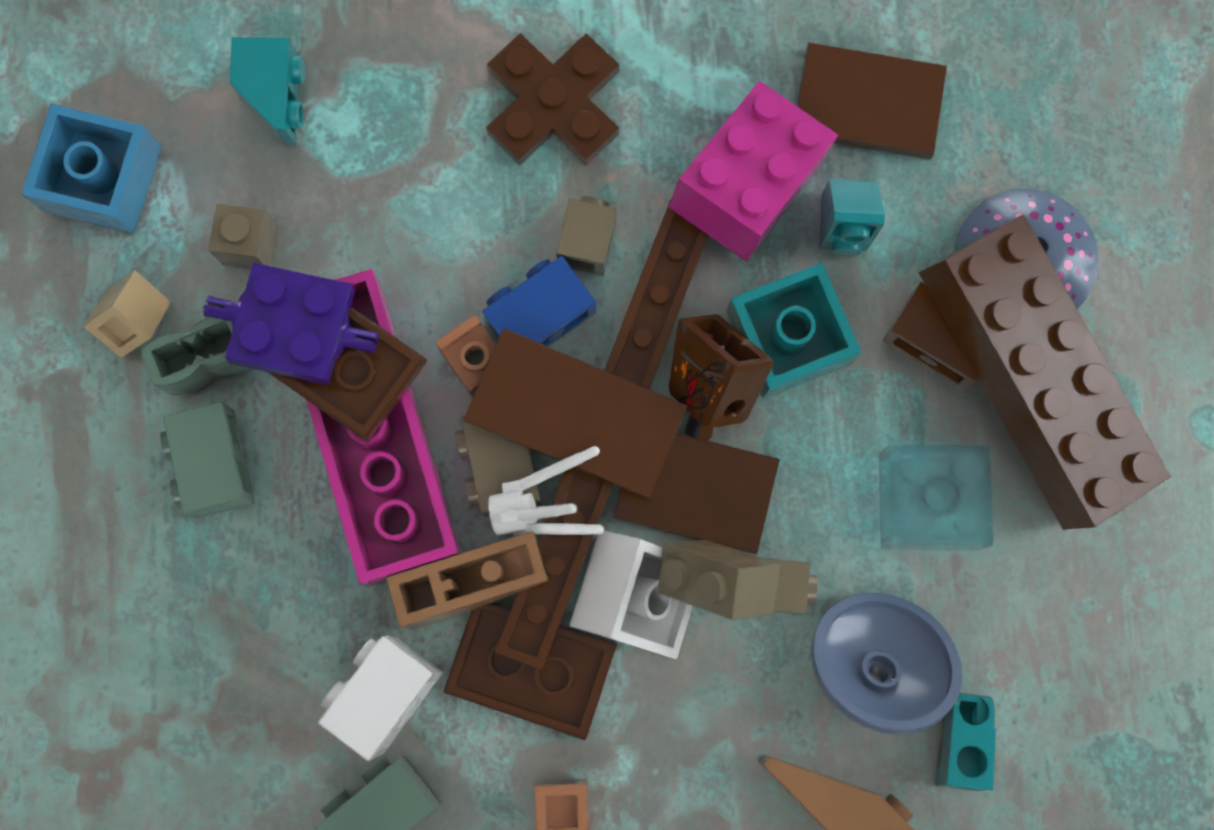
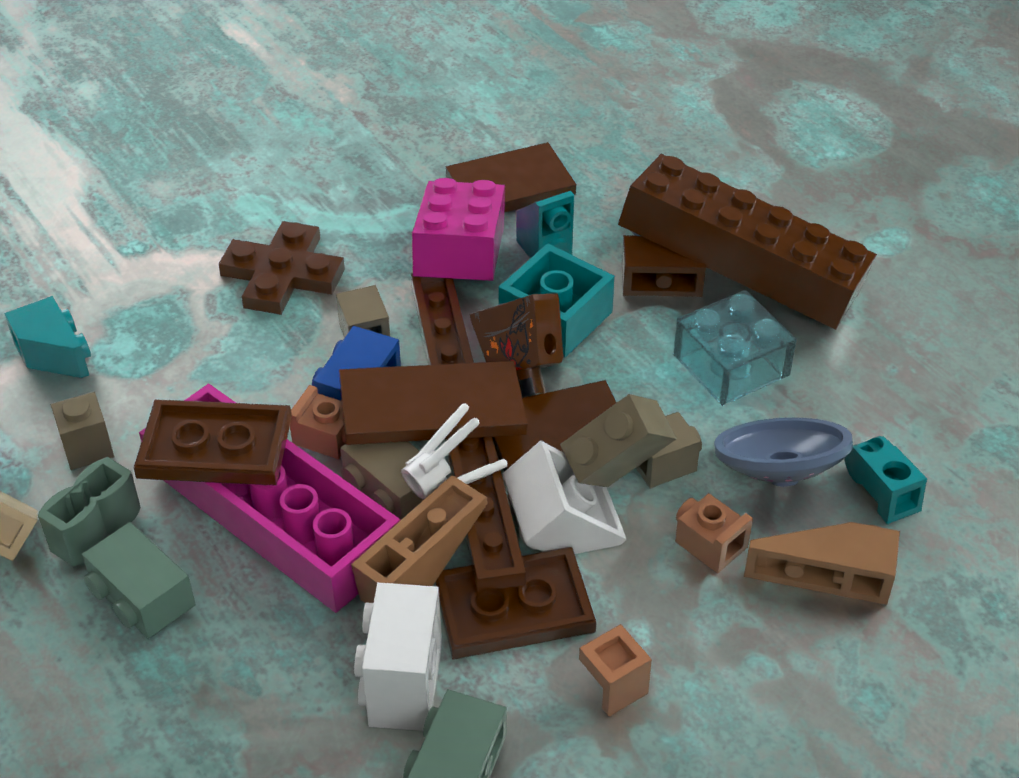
camera: 30 degrees left, 35 degrees down
dark purple plate [203,262,379,386] -> none
none -> nougat brick [675,493,753,573]

